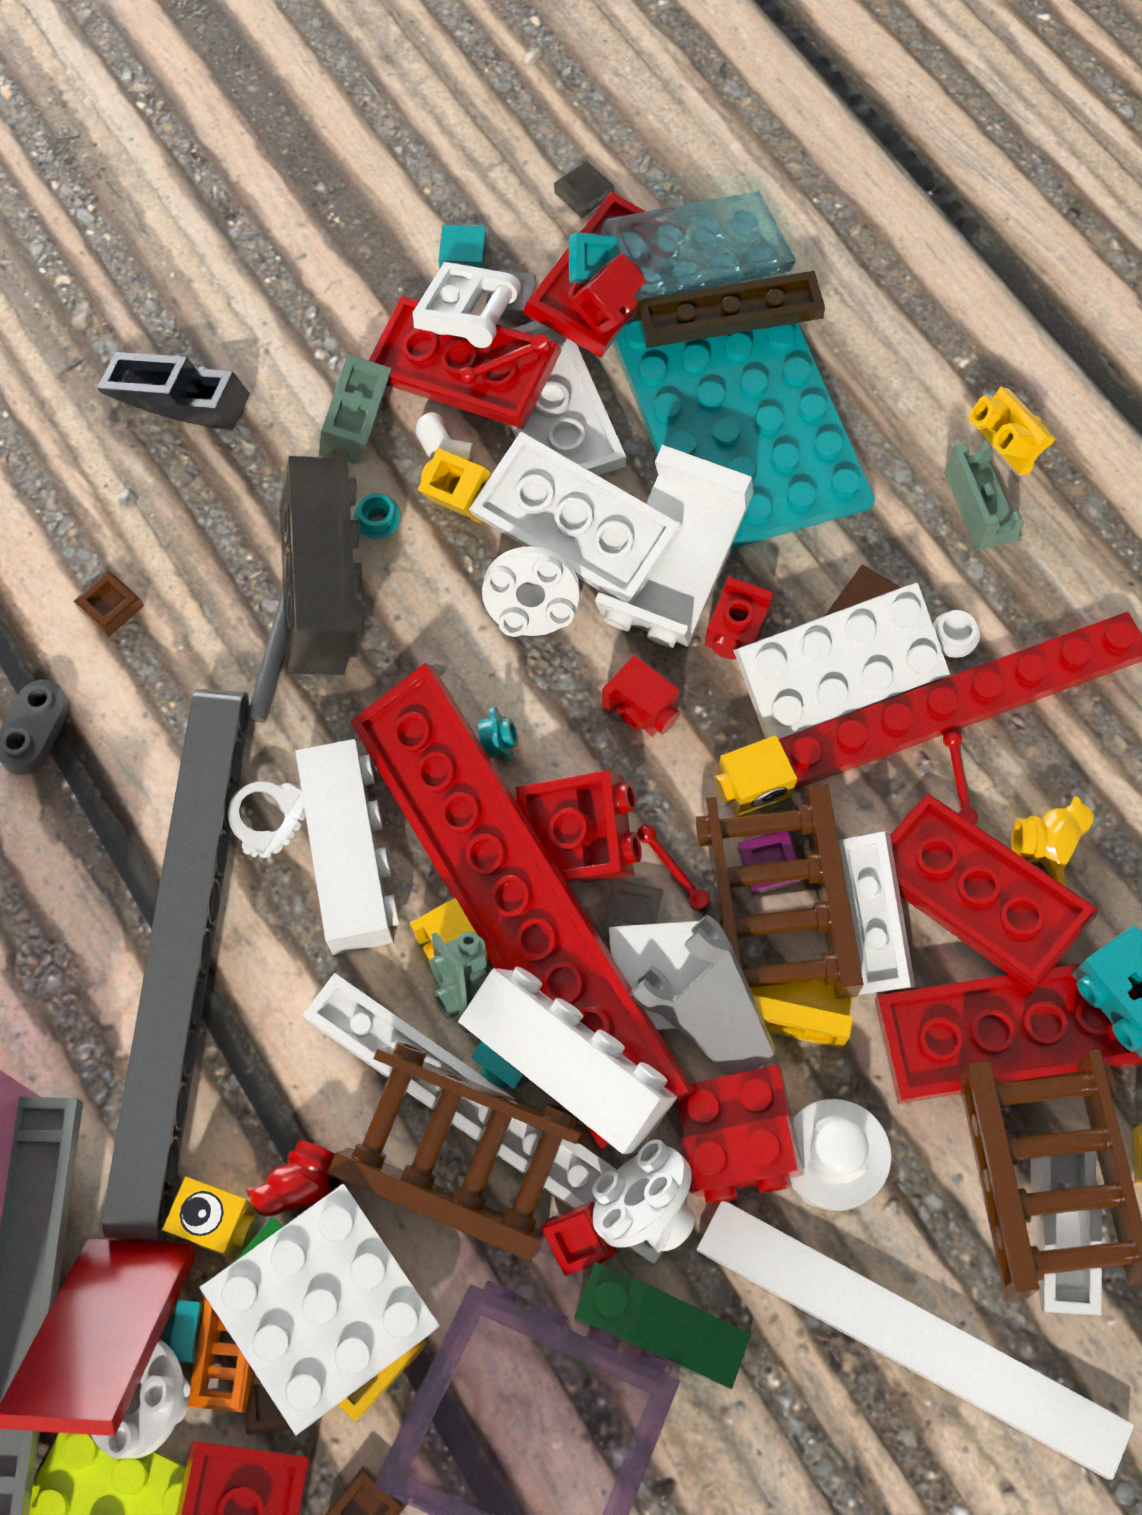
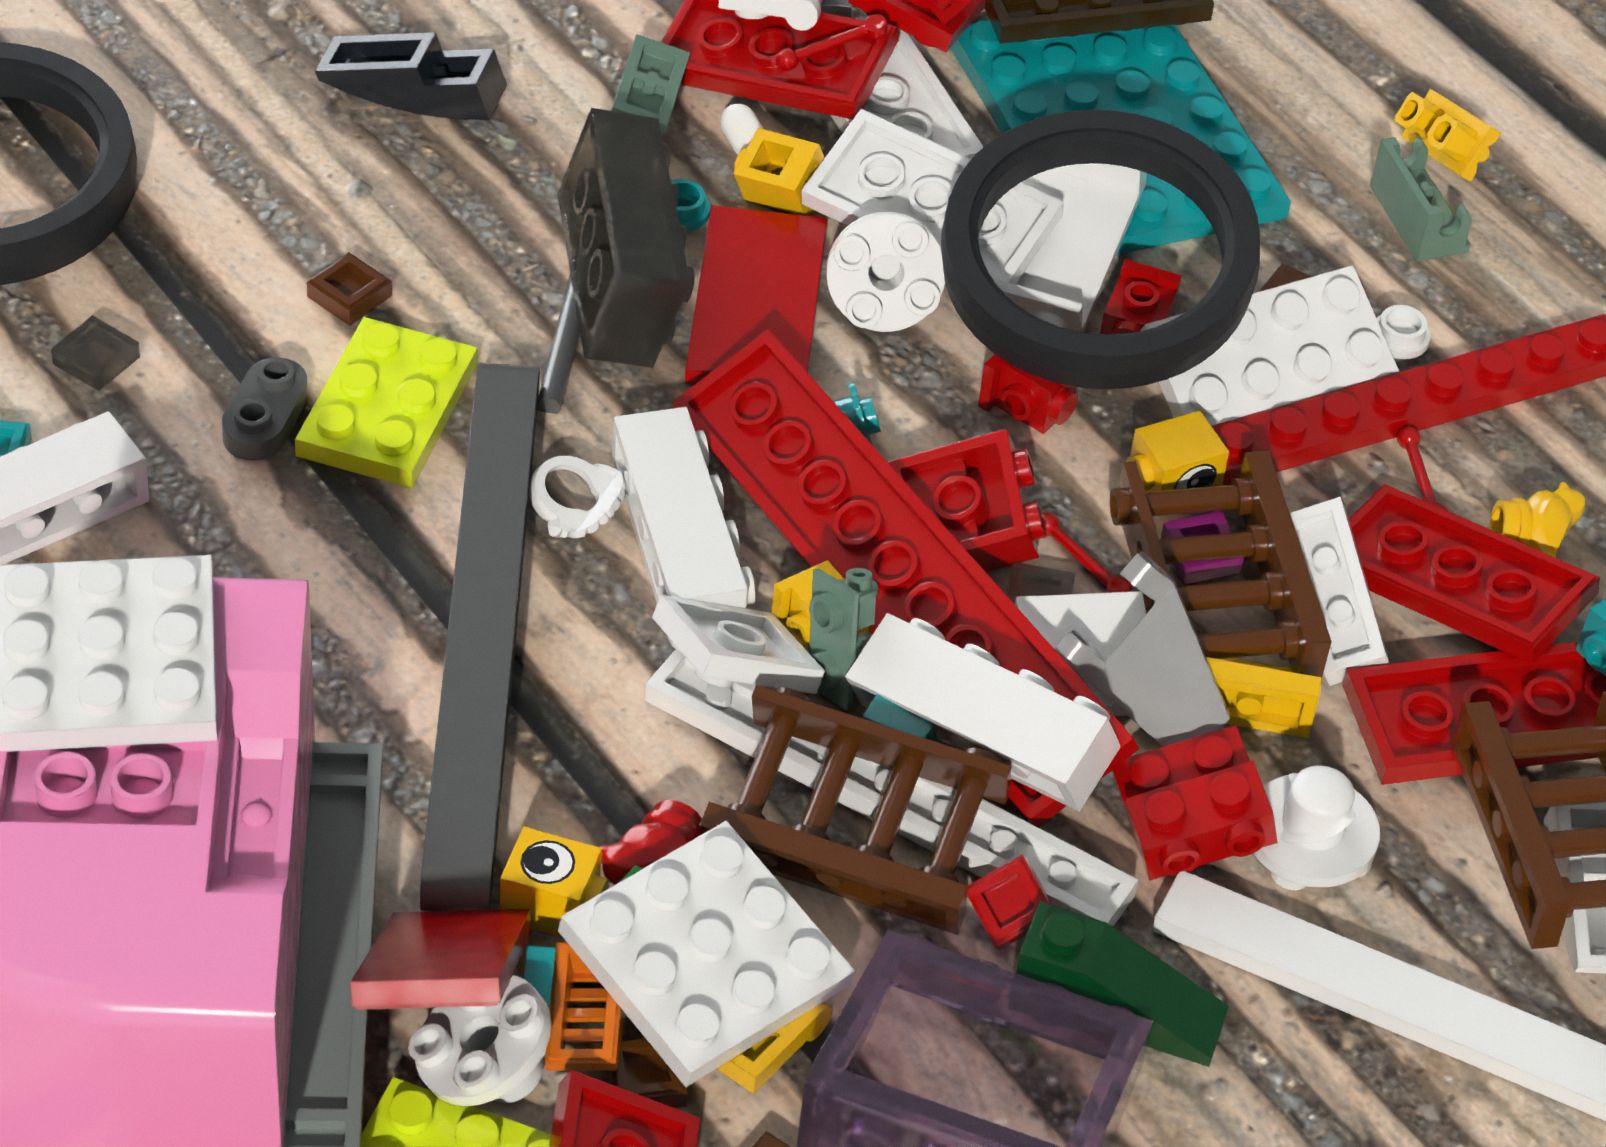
camera: 10 degrees left, 20 degrees down
white plate [592,1139,695,1252] -> none
none -> neon yellow plate [295,317,478,488]
none -> white plate [652,594,825,694]
none -> red tile [685,205,827,384]
none -> black tyre [941,110,1260,389]

